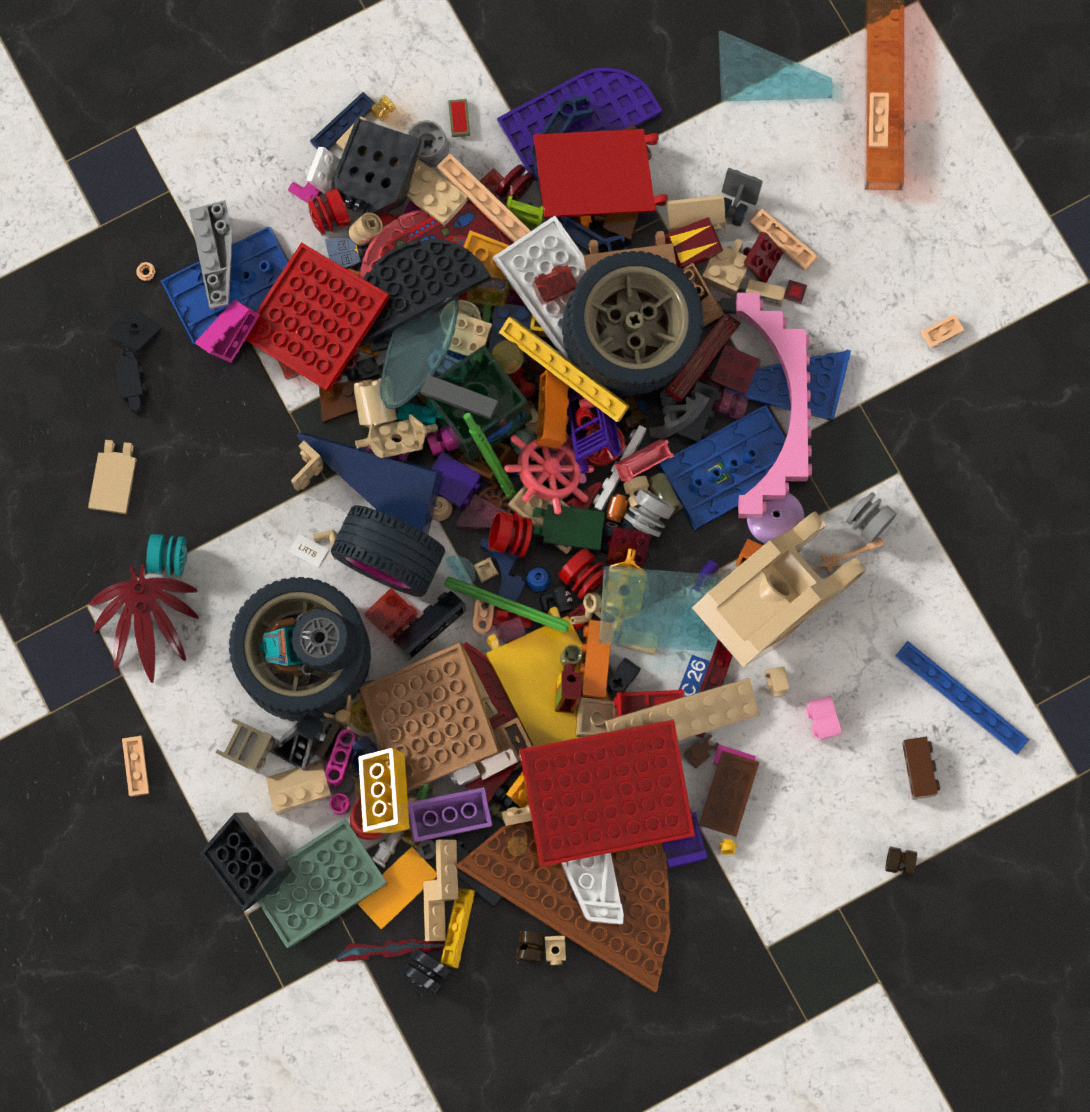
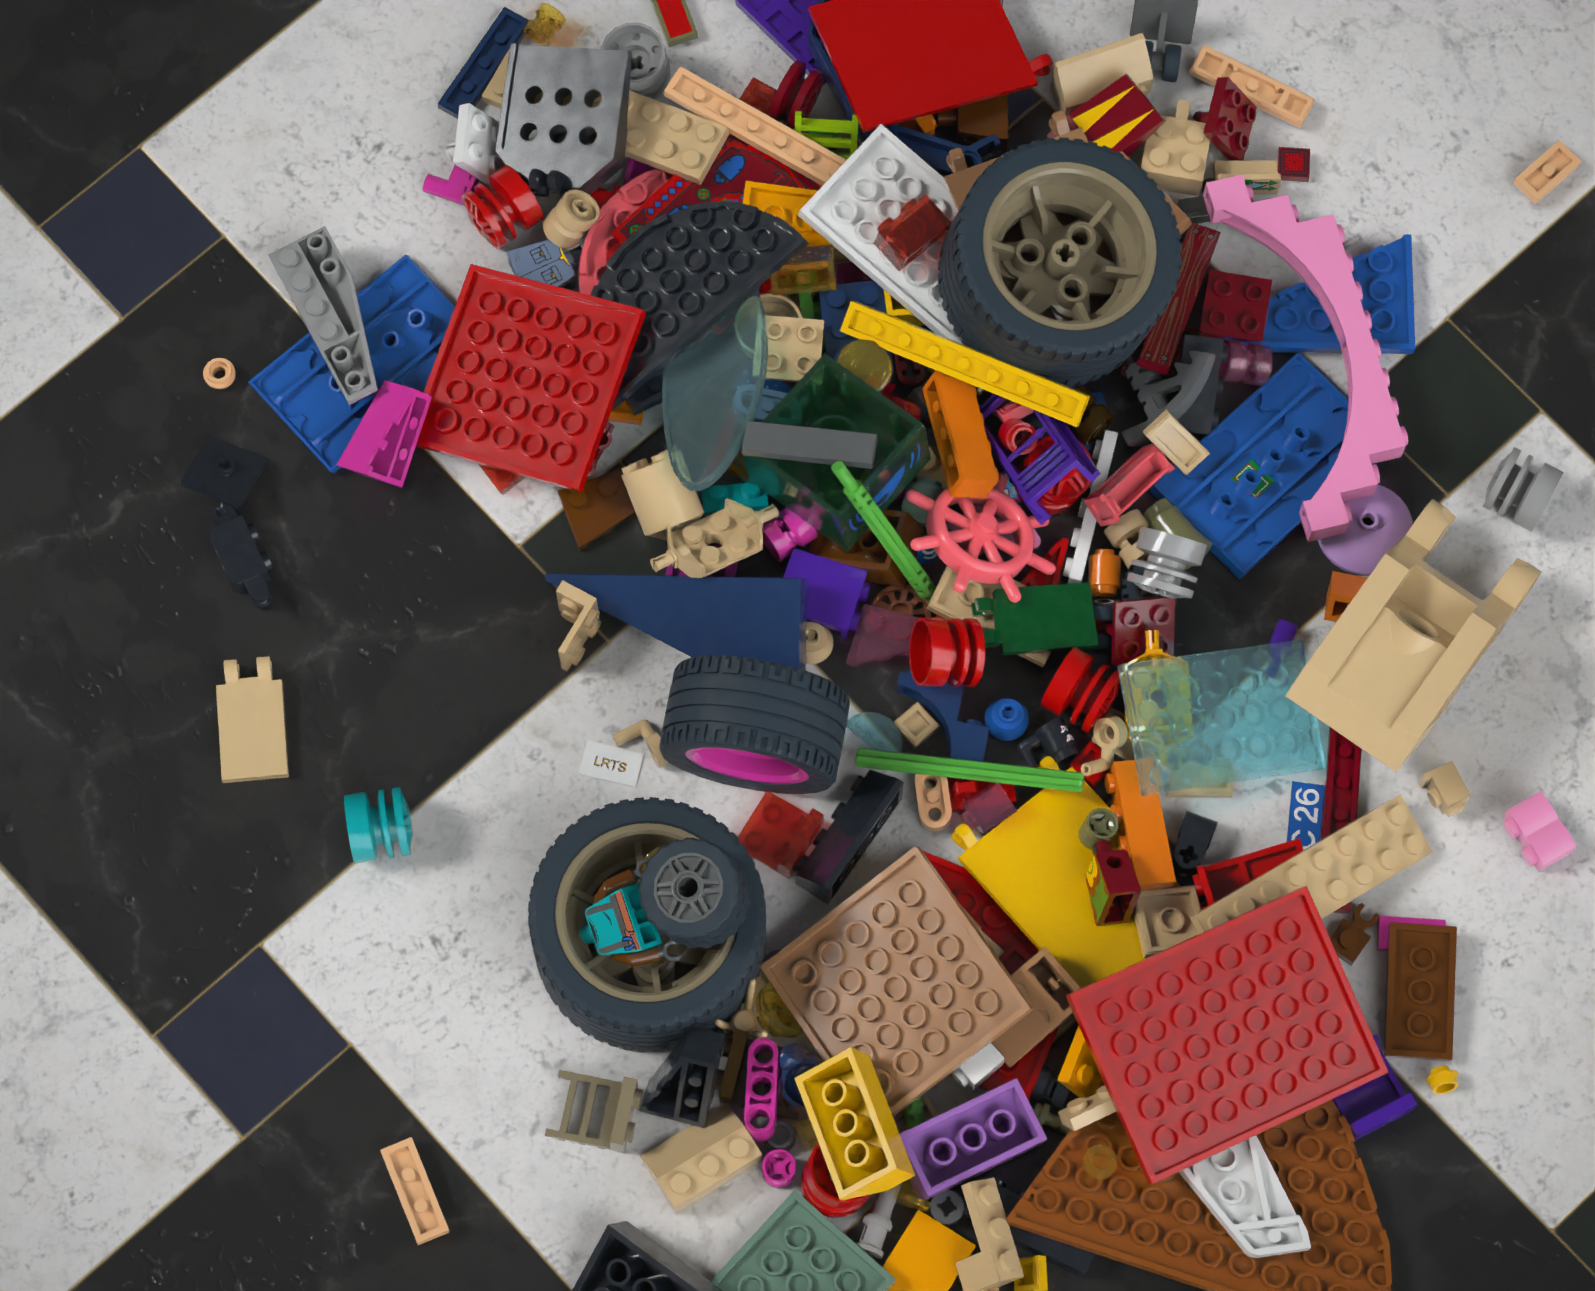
camera: 20 degrees left, 5 degrees down
dark red plant [89,565,199,683] -> none
black plate [346,356,381,381] -> none
light nougat piece [819,538,884,574] -> none
none -> tan tile [1143,409,1210,475]

